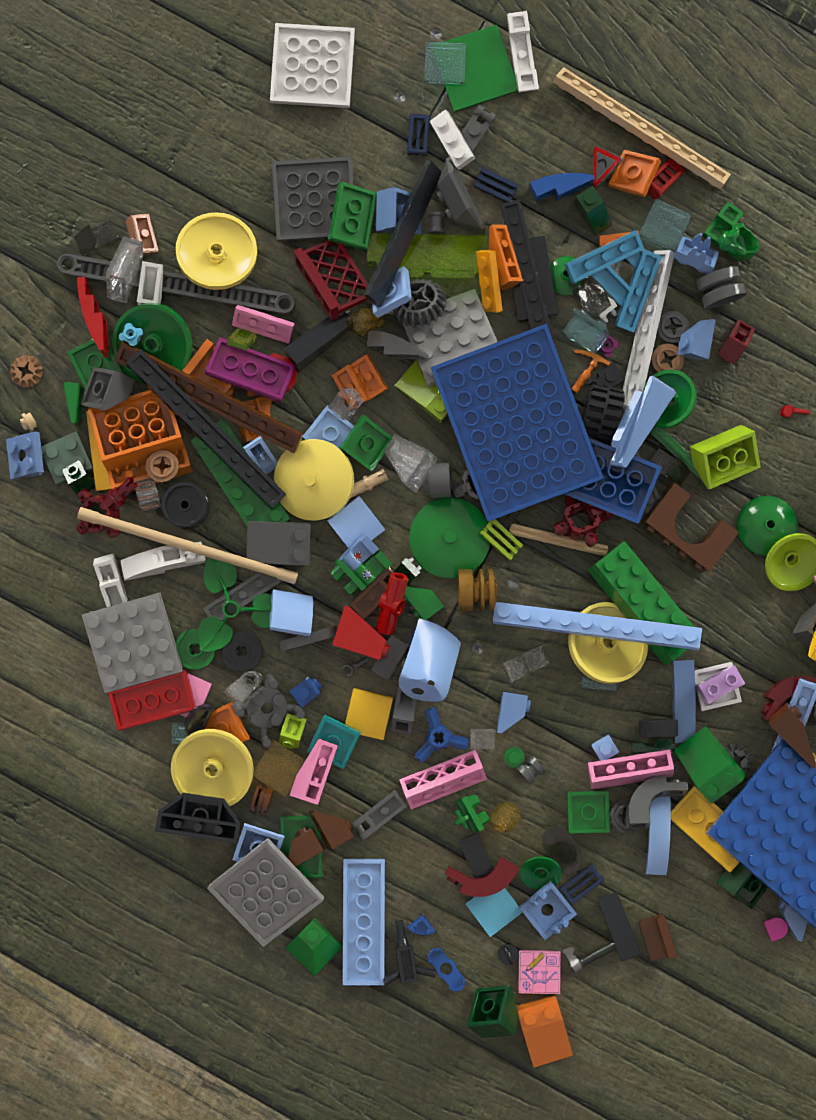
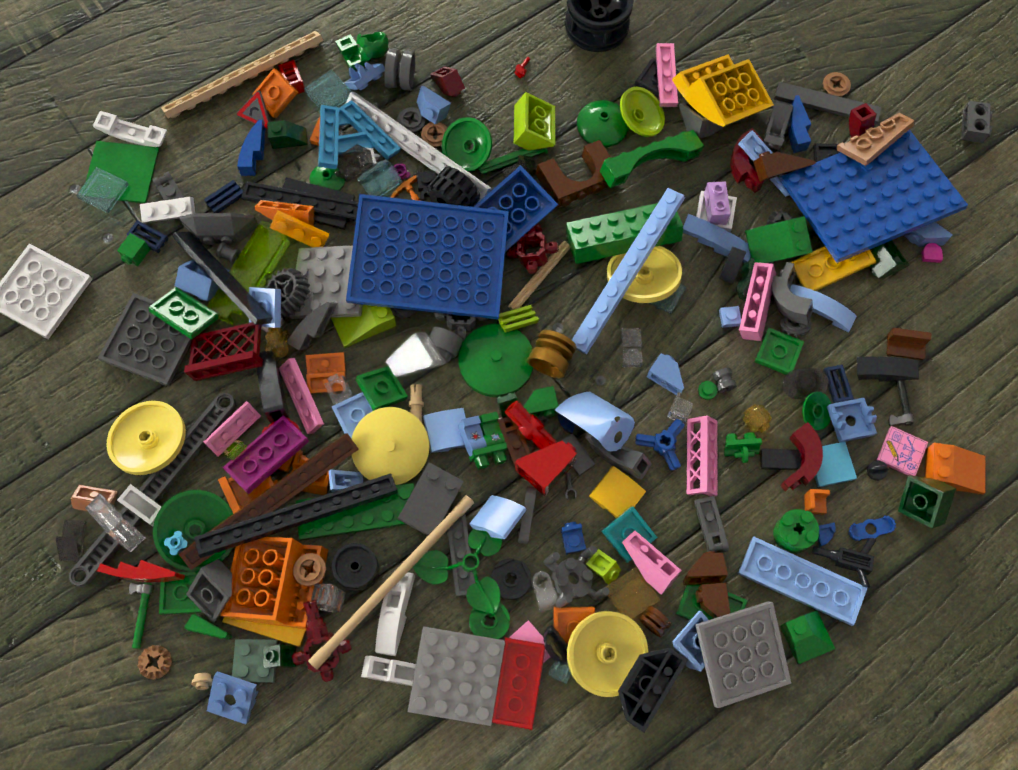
camera: 65 degrees left, 15 degrees down
medium blue wedge [610,376,676,468] -> none
none -> green brick [117,233,151,266]
none -> green piece [129,583,153,649]
none -> bright pink plate [279,358,324,434]
none -> green arch [600,130,704,188]
none -> green brick [773,509,819,554]
none -> orange panel [804,489,830,515]

